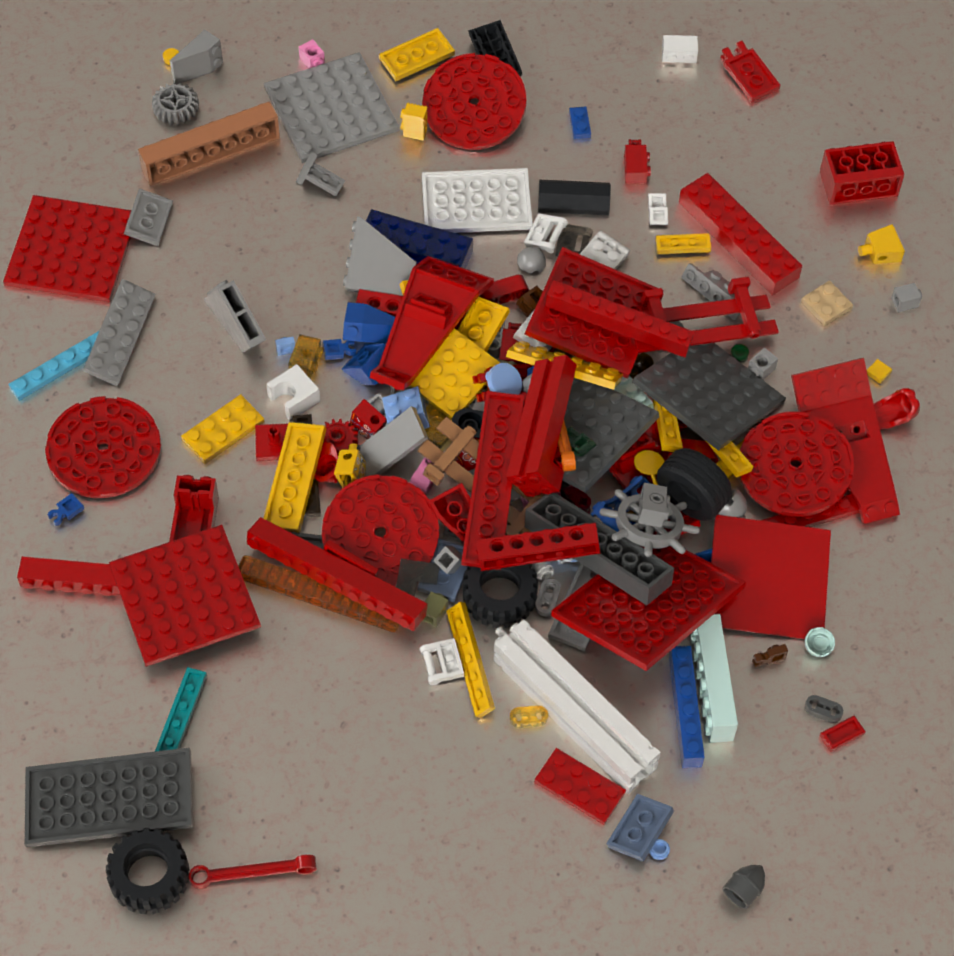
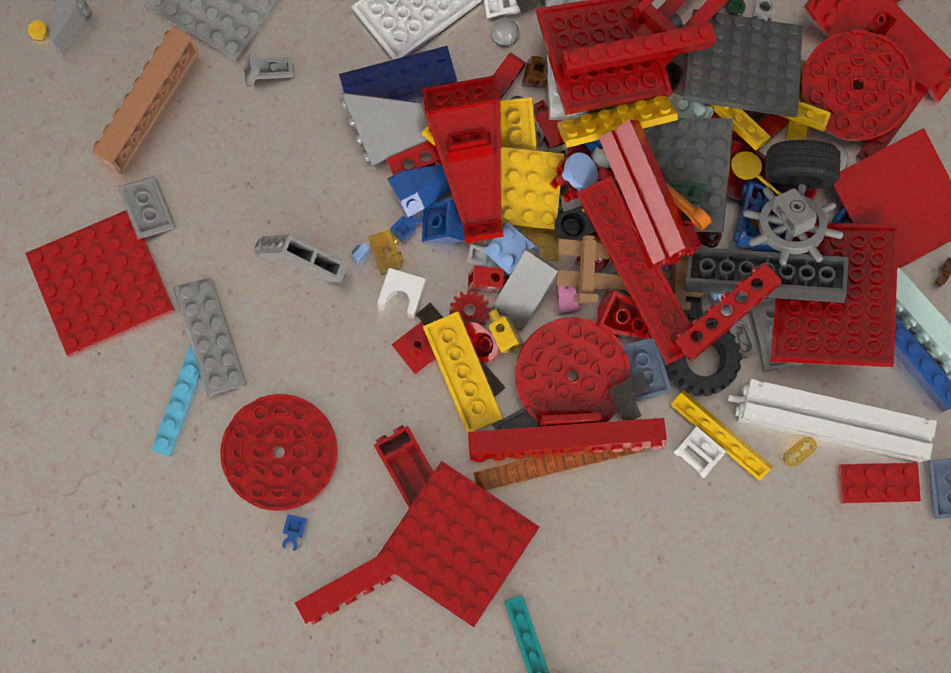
camera: 35 degrees left, 20 degrees up
light grey gear [152,82,199,126] -> none
yellow plate [181,394,265,464] -> none
olive brick [423,591,448,627] -> none
light grey brick [433,546,462,574] -> none

